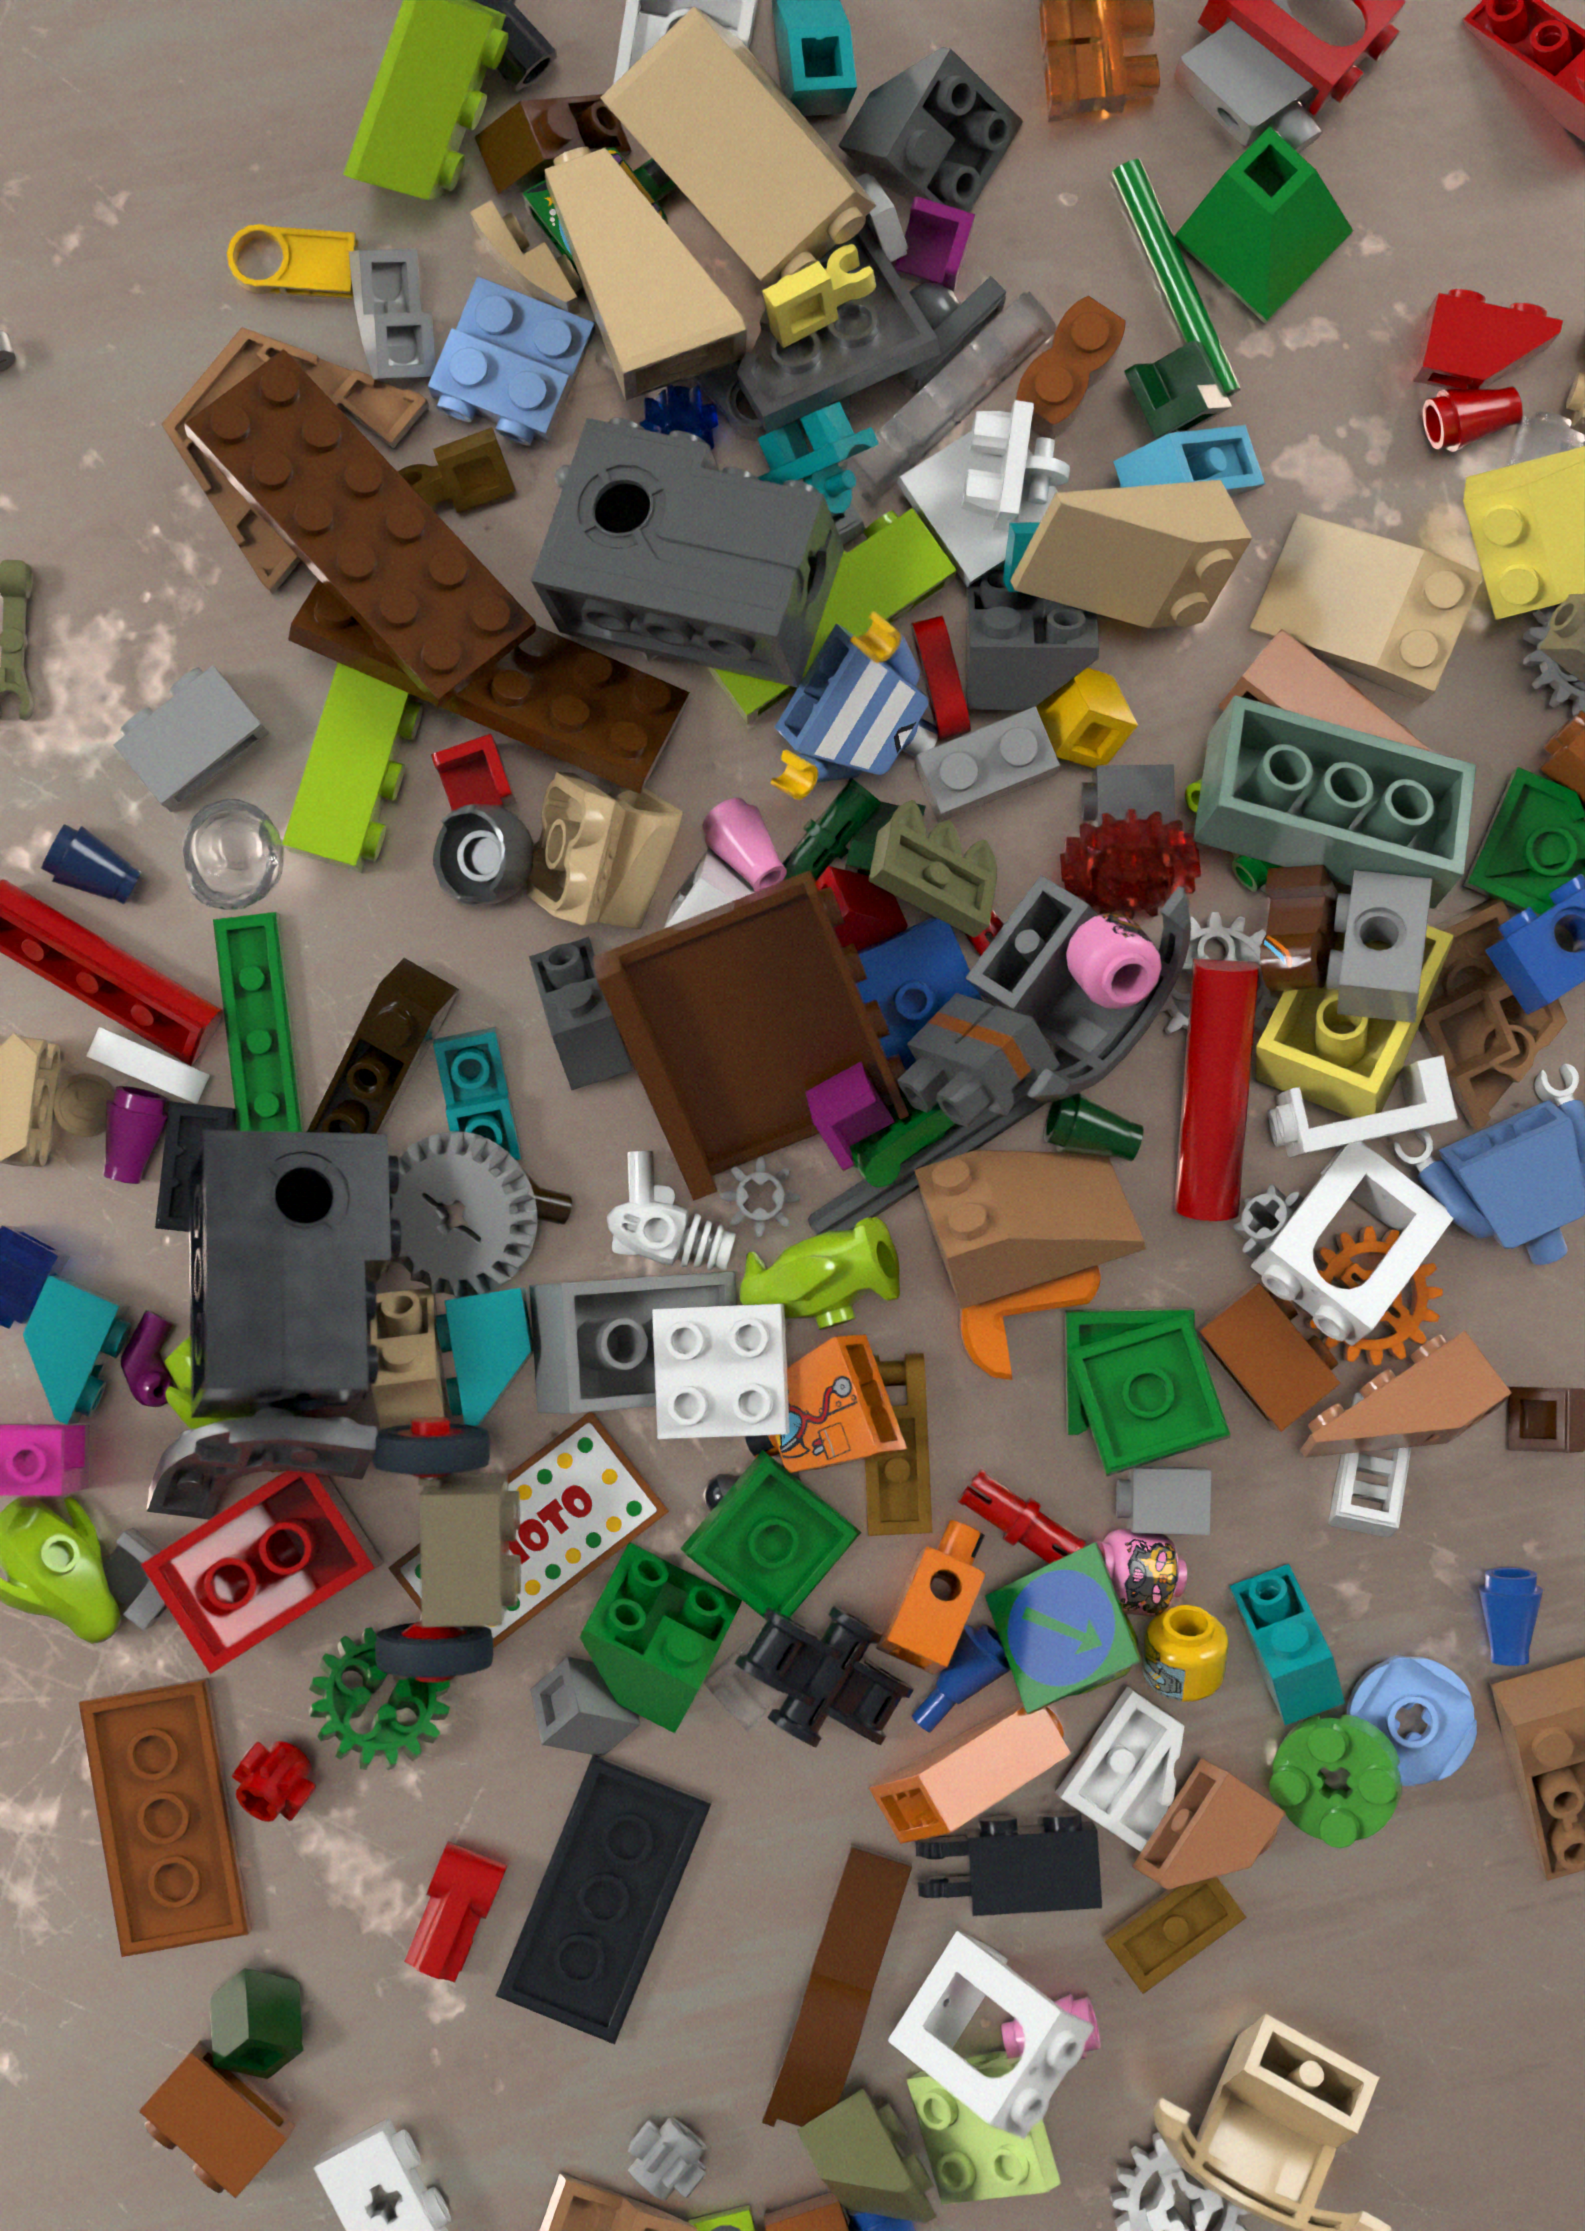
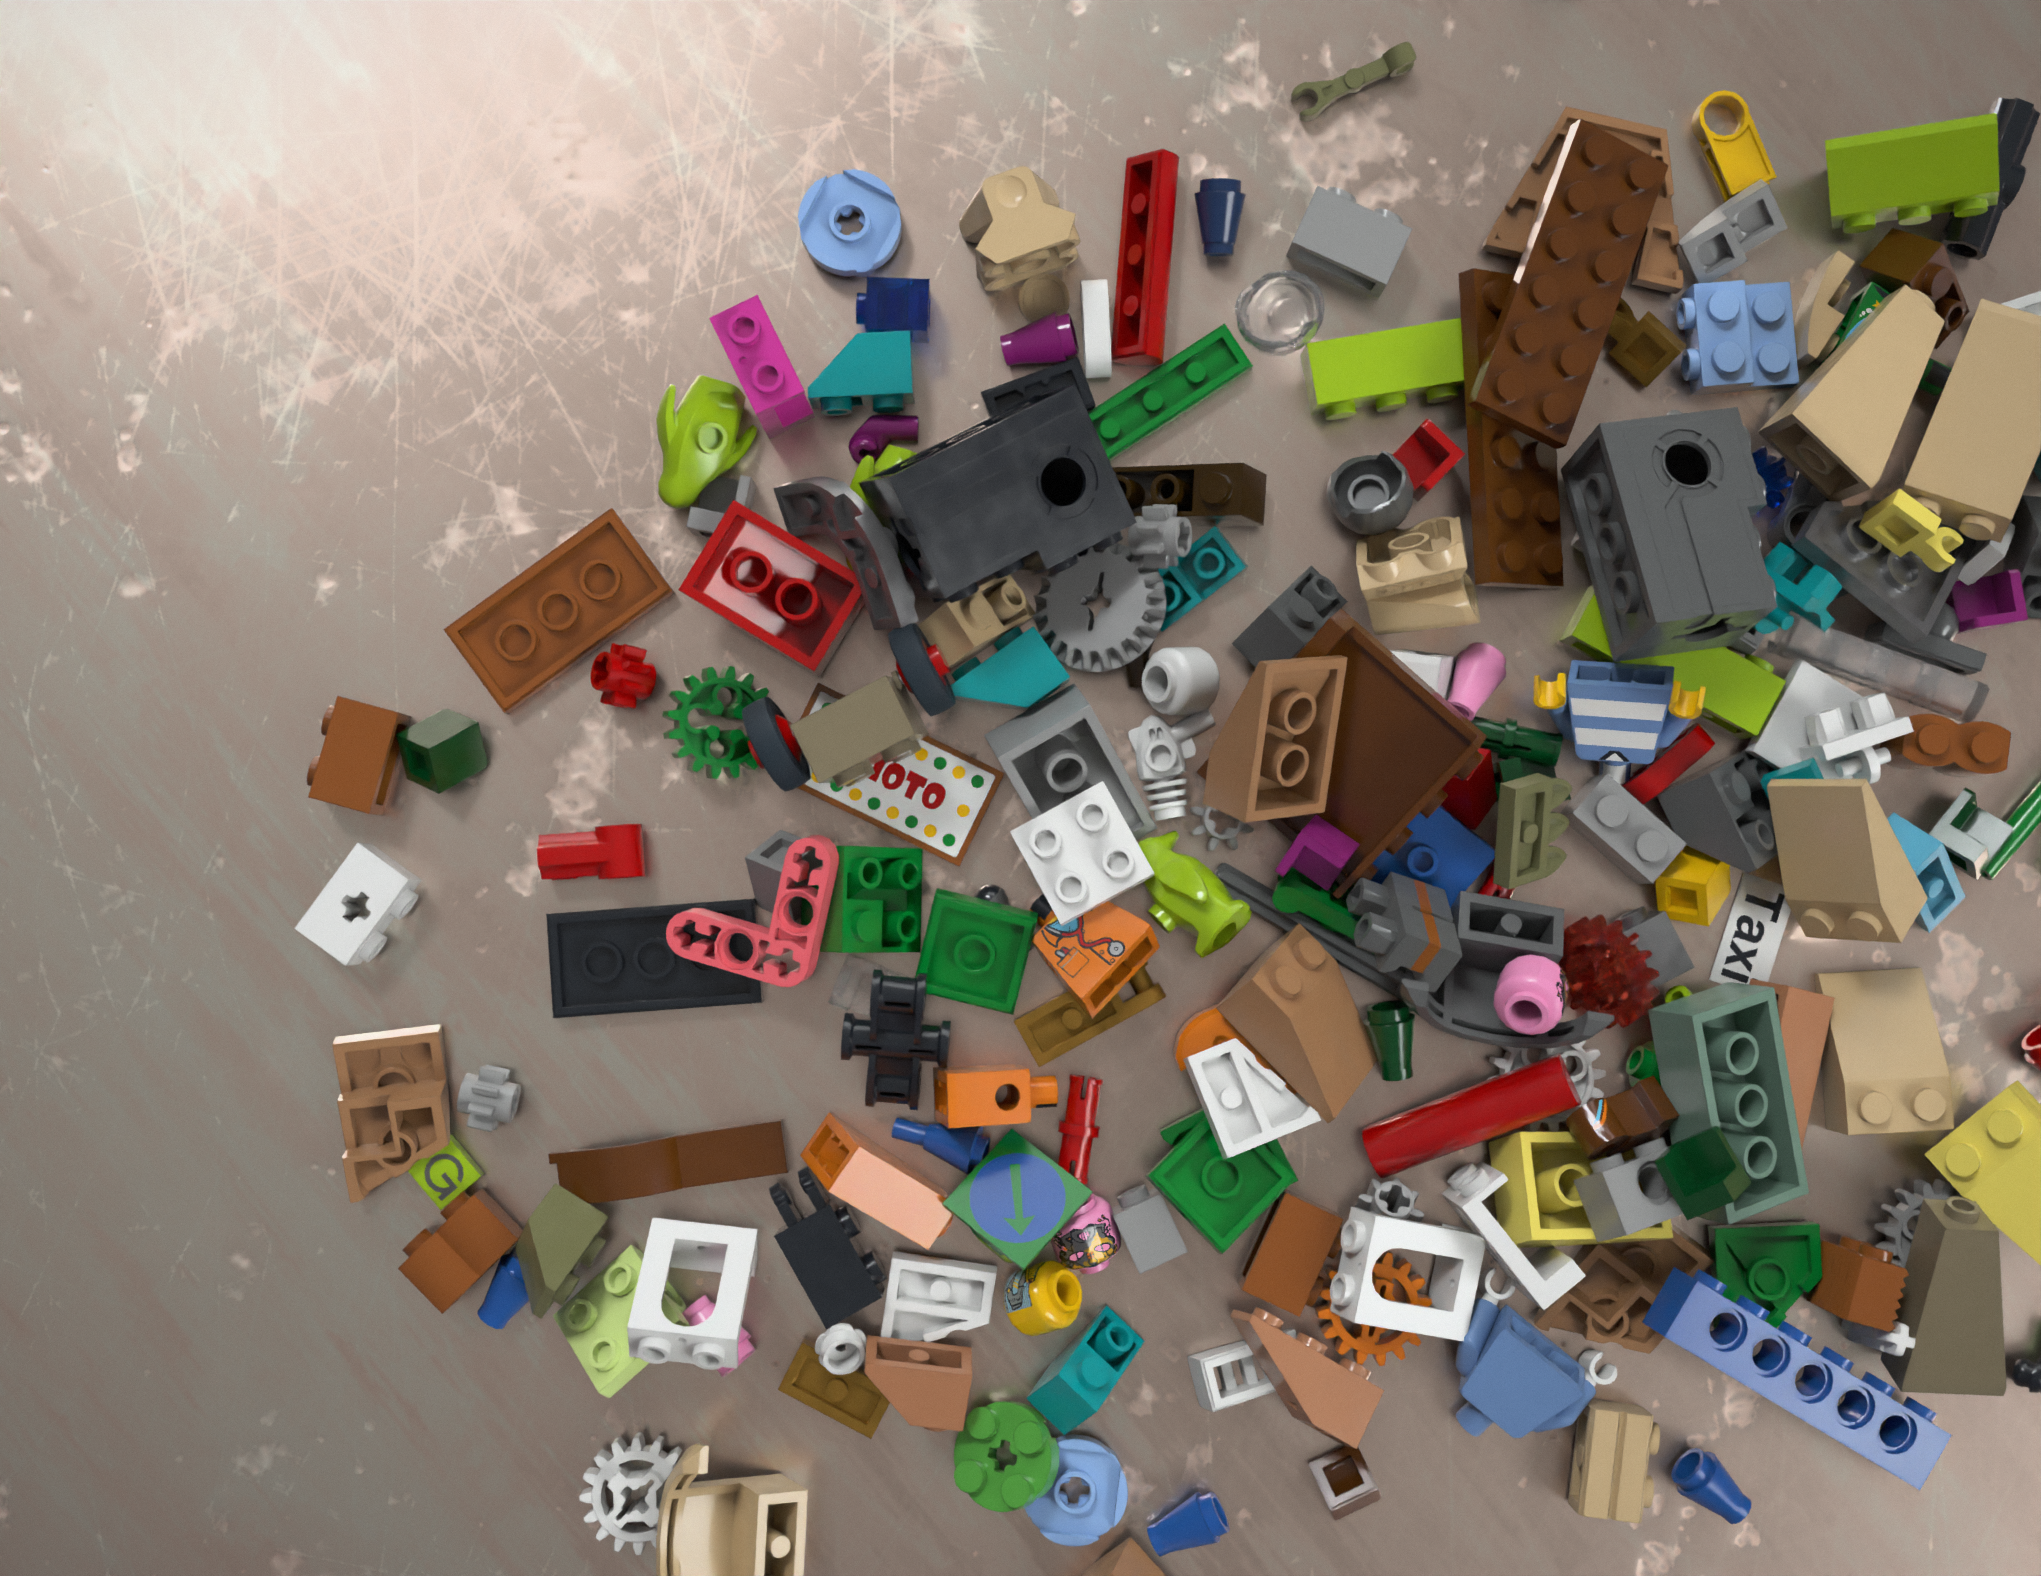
camera: 60 degrees right, 0 degrees up
none -> coral beam [666,835,839,987]
none -> white plate [815,1323,867,1375]
none -> light grey gear [1128,504,1192,569]
none -> white head [1142,647,1220,715]
none -> white wing [1183,1038,1321,1159]
none -> medium nougat slope [1203,655,1348,823]
none -> dark green panel [1655,1126,1752,1221]
none -> white sticker [1709,872,1791,984]

